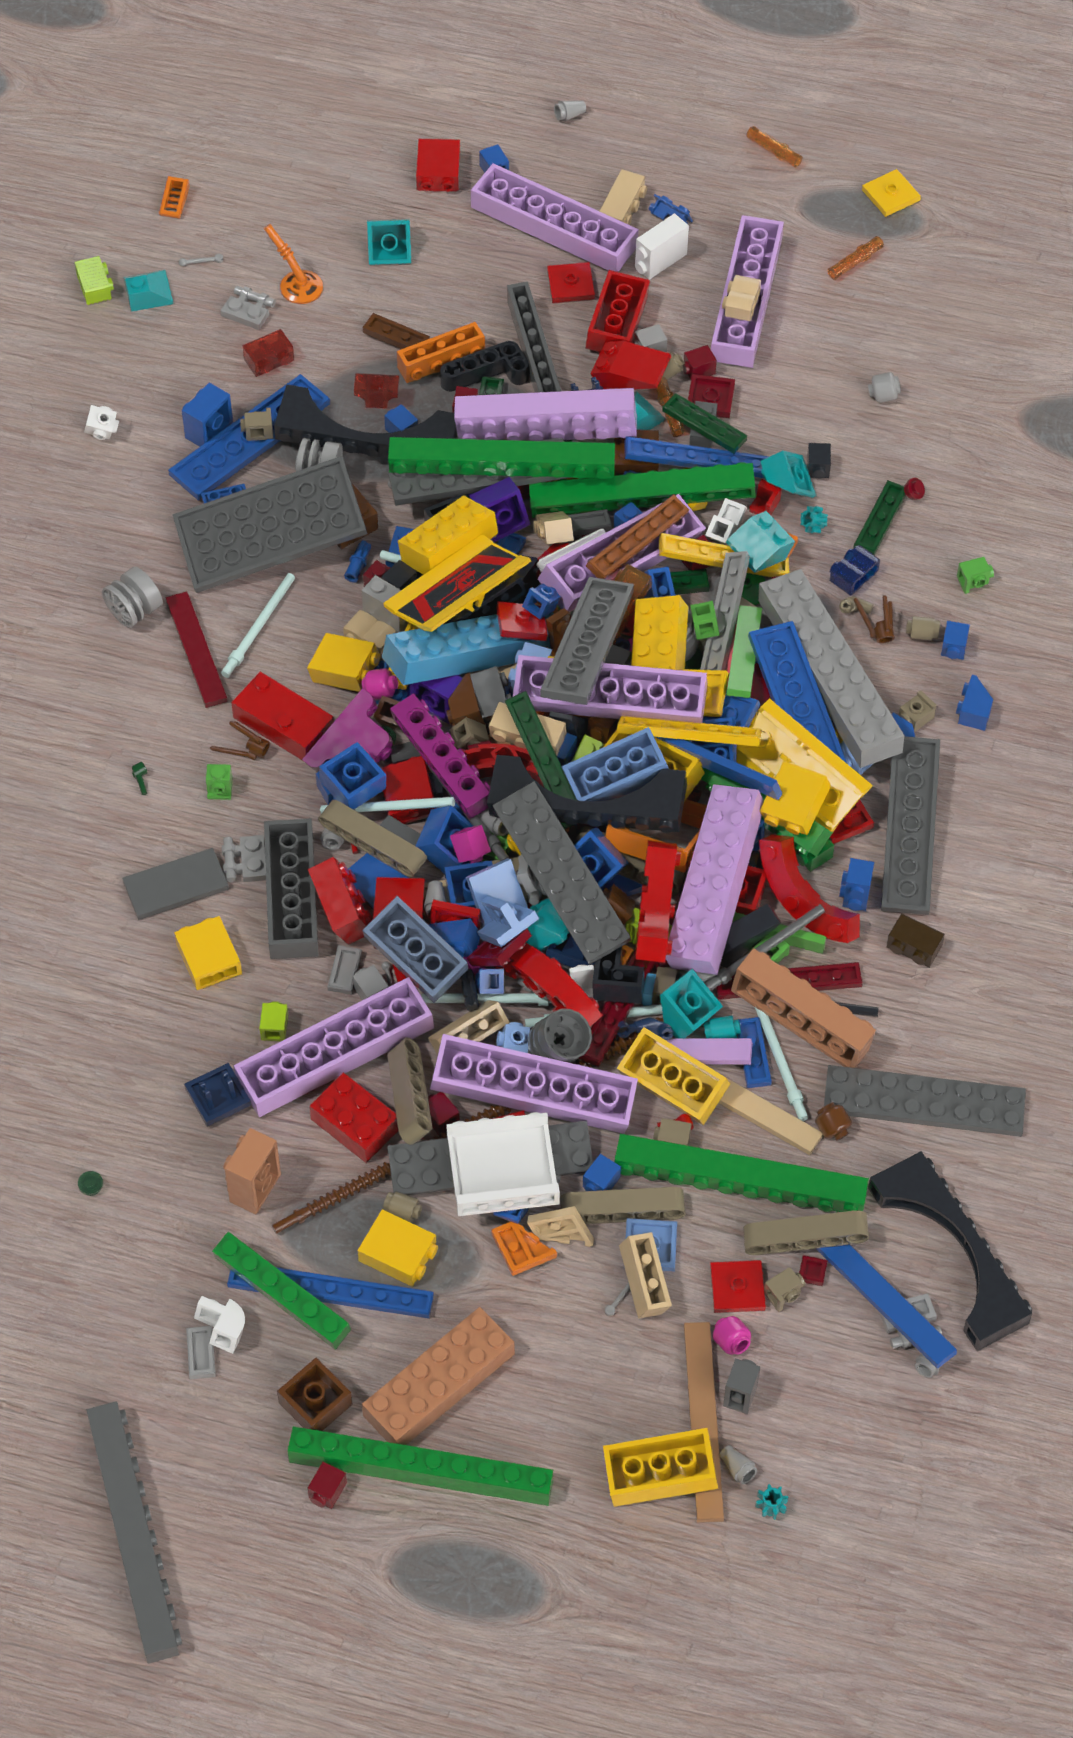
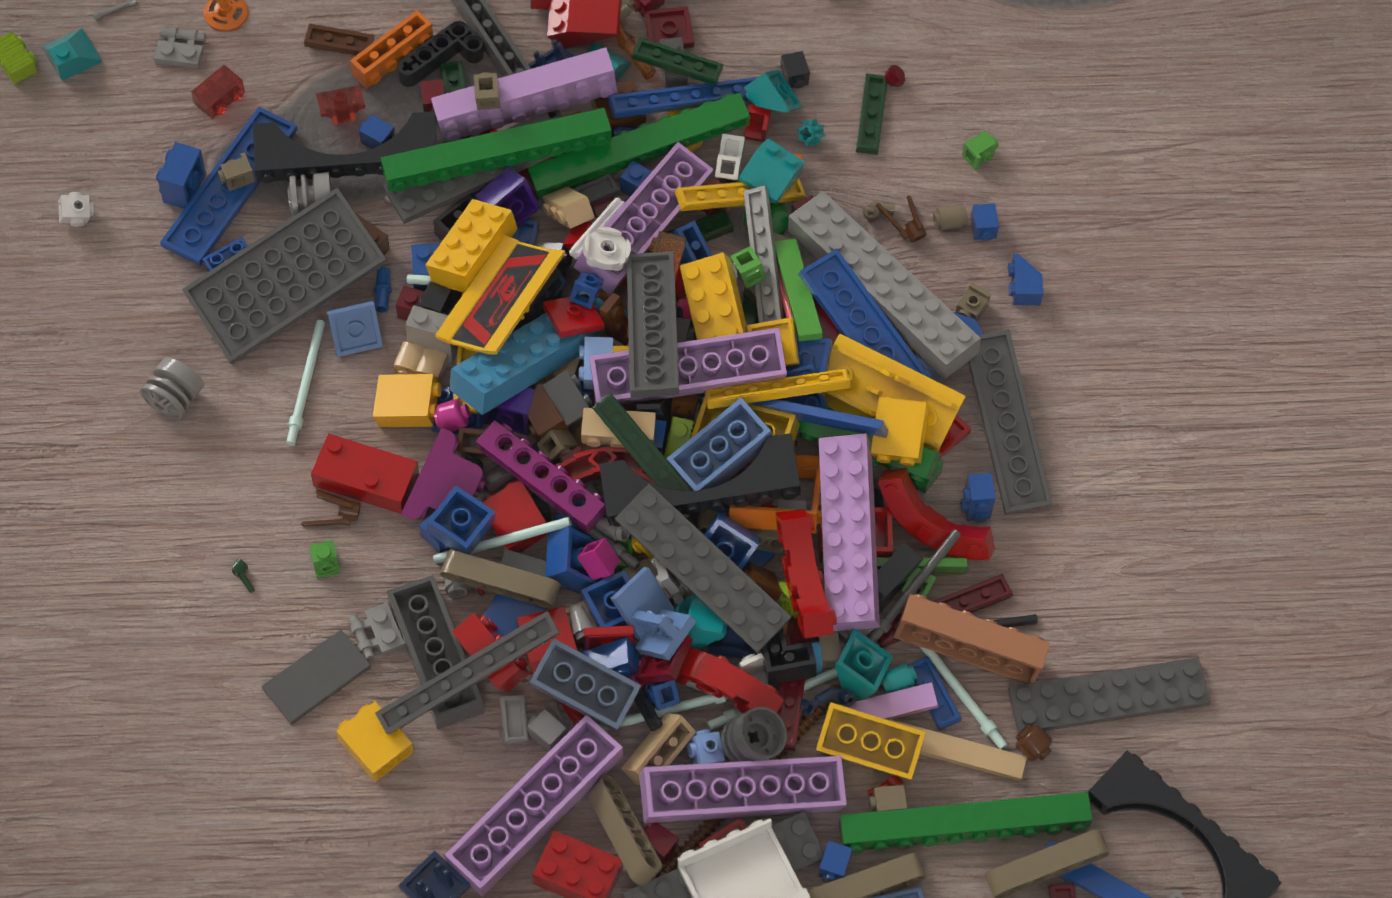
camera: 20 degrees left, 5 degrees up
dark red tile [165,591,228,708] -> none
lime brick [259,1002,289,1042] -> none
dark orange tile [586,494,689,579] -> none
clear blue brick [829,545,880,596] -> none
dark brown brick [886,913,945,968] -> none
none -> medium blue bracket [327,301,383,357]
none -> dark grey plate [375,611,561,735]
none -> dark tan brick [474,72,501,110]
none -> white plate [583,227,631,271]

